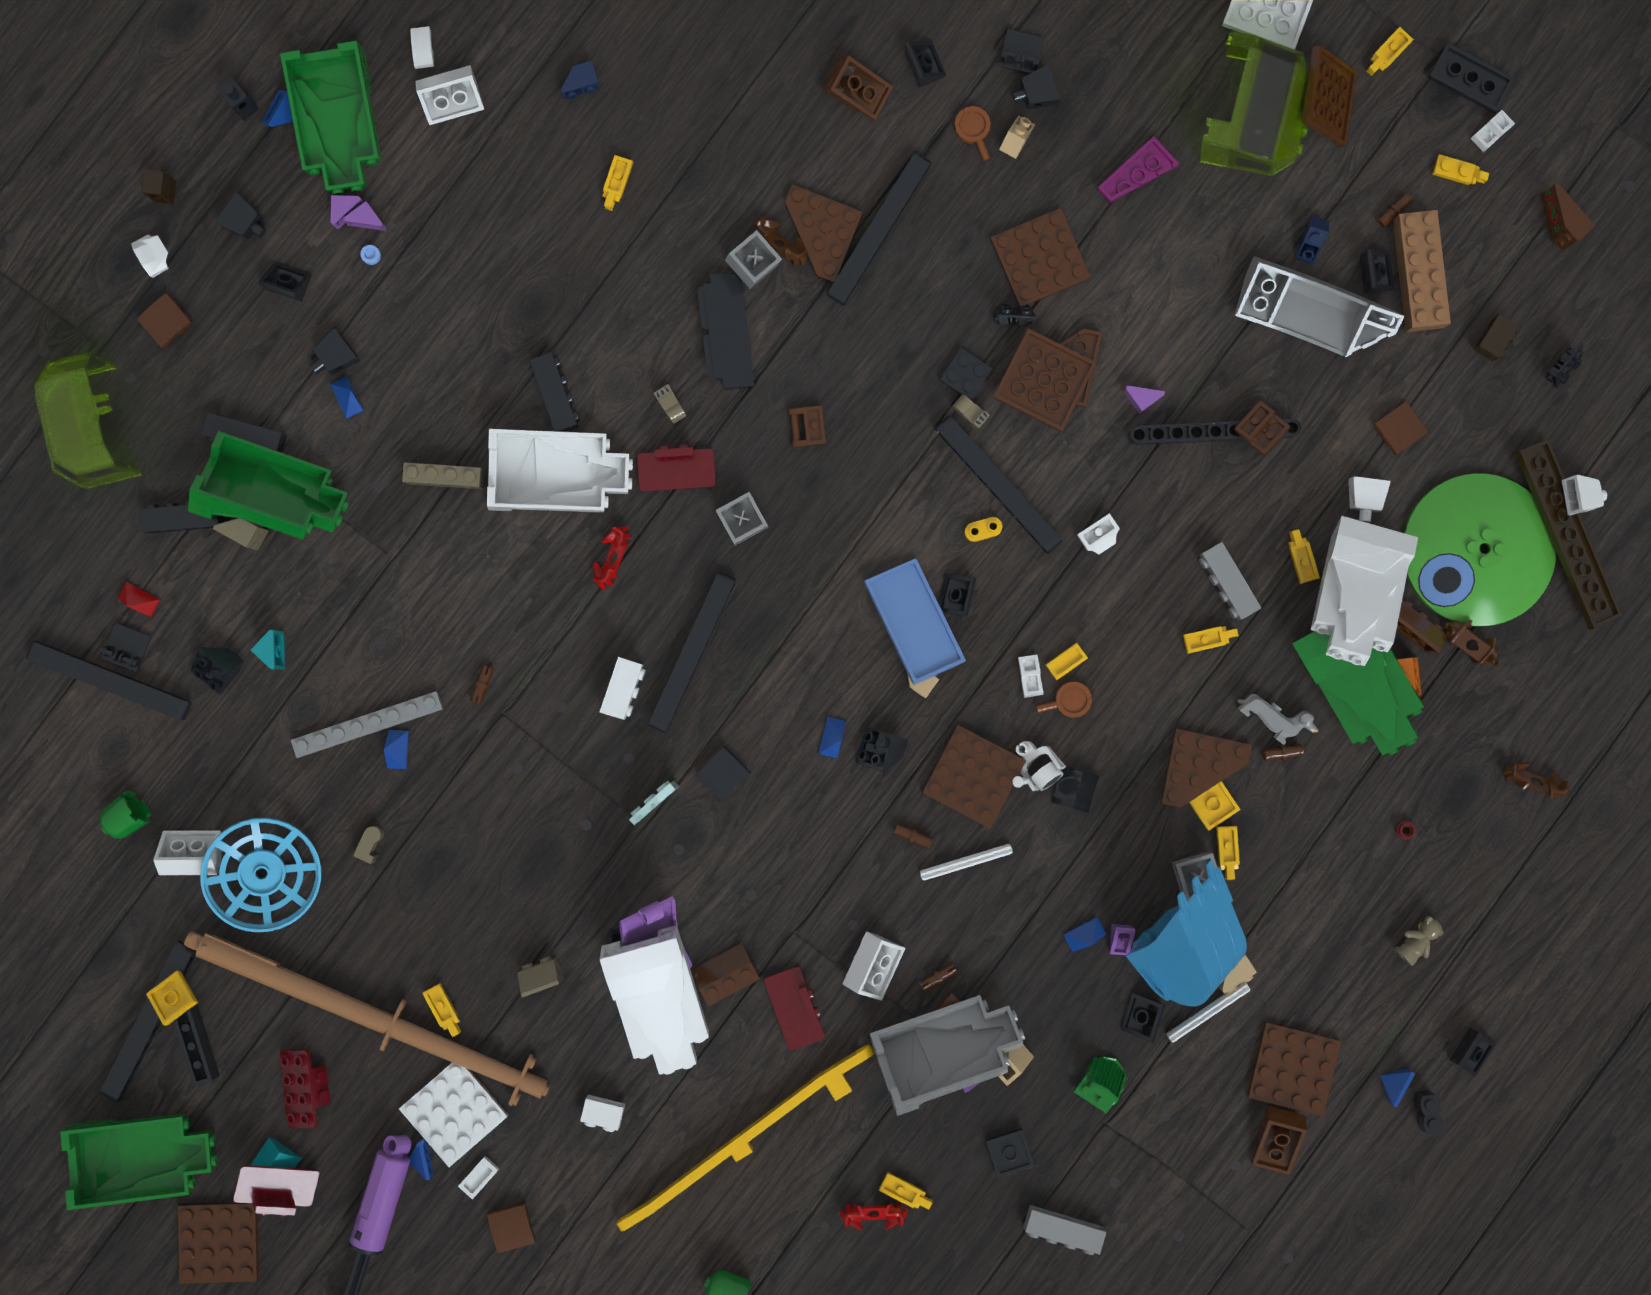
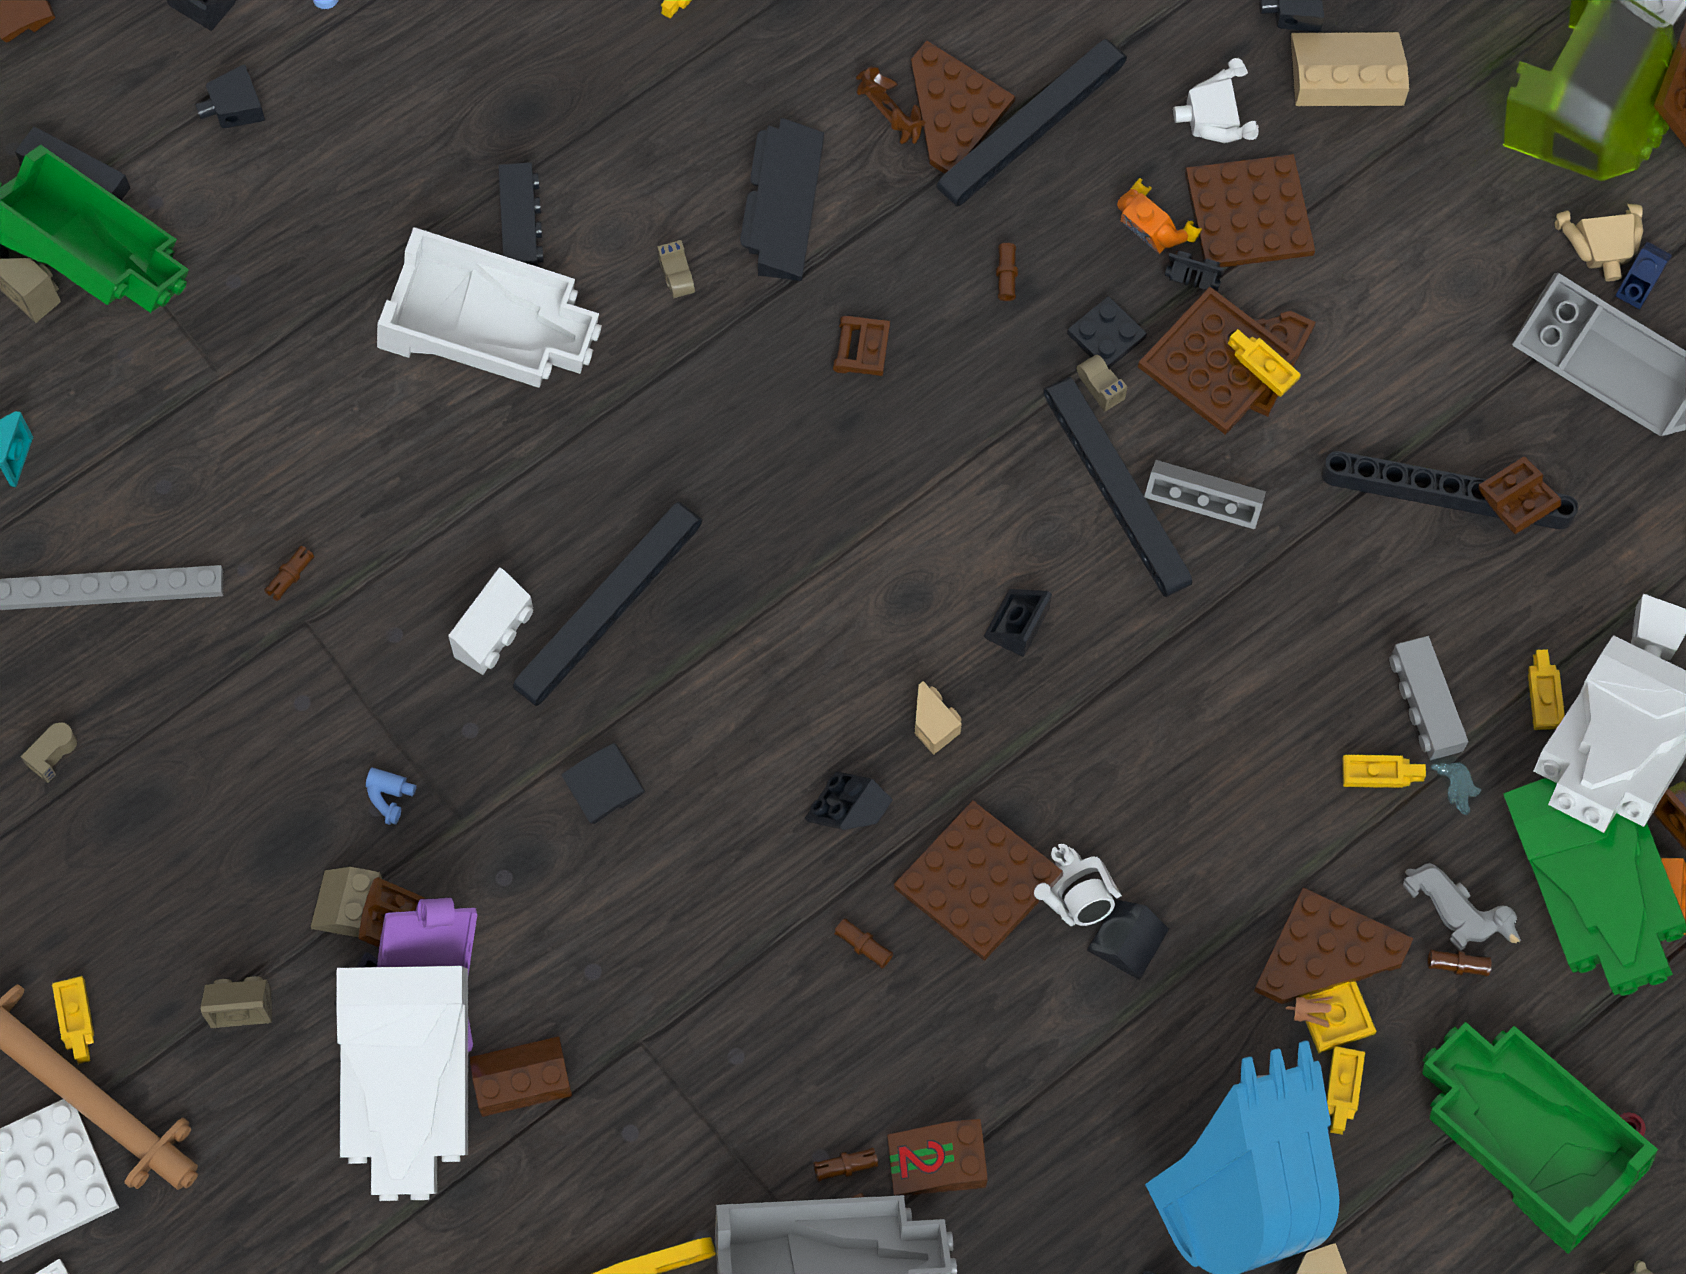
camera: 15 degrees right, 20 degrees down
blue slope [330,376,364,419] -> none
blue slope [384,730,409,769] -> none
dark tan brick [402,463,485,489] -> none
white brick [580,1095,625,1132] -> none
red piece [593,526,631,590] -> none
light aqua plate [629,781,679,825] -> none
dark red bracket [637,444,716,492] -> none
light grey brick [716,492,769,546] -> none
light grey brick [725,230,782,289] -> none
dark red bracket [764,966,825,1051] -> none
blue slope [819,717,846,758] -> none
white slope [843,931,905,1001] -> none
medium blue tile [864,558,966,685] -> none
white axle [920,844,1013,881] -> none
dark orange piece [954,106,991,161] -> none
yellow plate [964,517,1002,542] -> none
tan slope [999,115,1035,159] -> none
white slope [1018,655,1043,698] -> none
dark orange piece [1036,682,1092,718] -> none
yellow tile [1045,643,1088,680] -> none
blue slope [1063,917,1106,952] -> none
white slope [1077,513,1120,555] -> none
magenta wing [1097,136,1180,203] -> none
medium lavender slope [1110,924,1135,955] -> none
medium lavender slope [1123,386,1165,414] -> none
none -> dark tan slope [311,867,382,937]
none -> reddish brown slope [359,877,425,947]
none -> medium blue plant [366,767,416,825]
none -> reddish brown slope [887,1119,988,1196]
none -> reddish brown pin [996,243,1018,301]
none -> orange torso [1117,178,1202,254]
none -> light grey brick [1144,460,1266,529]
none -> white torso [1173,58,1258,143]
none -> yellow hinge [1228,329,1301,397]
none -> nougat piece [1286,996,1333,1028]
none -> tan slope [1291,32,1409,106]
none -> green panel [1422,1022,1658,1254]
none -> clear light blue piece [1431,763,1481,815]
none -> tan torso [1555,204,1643,281]

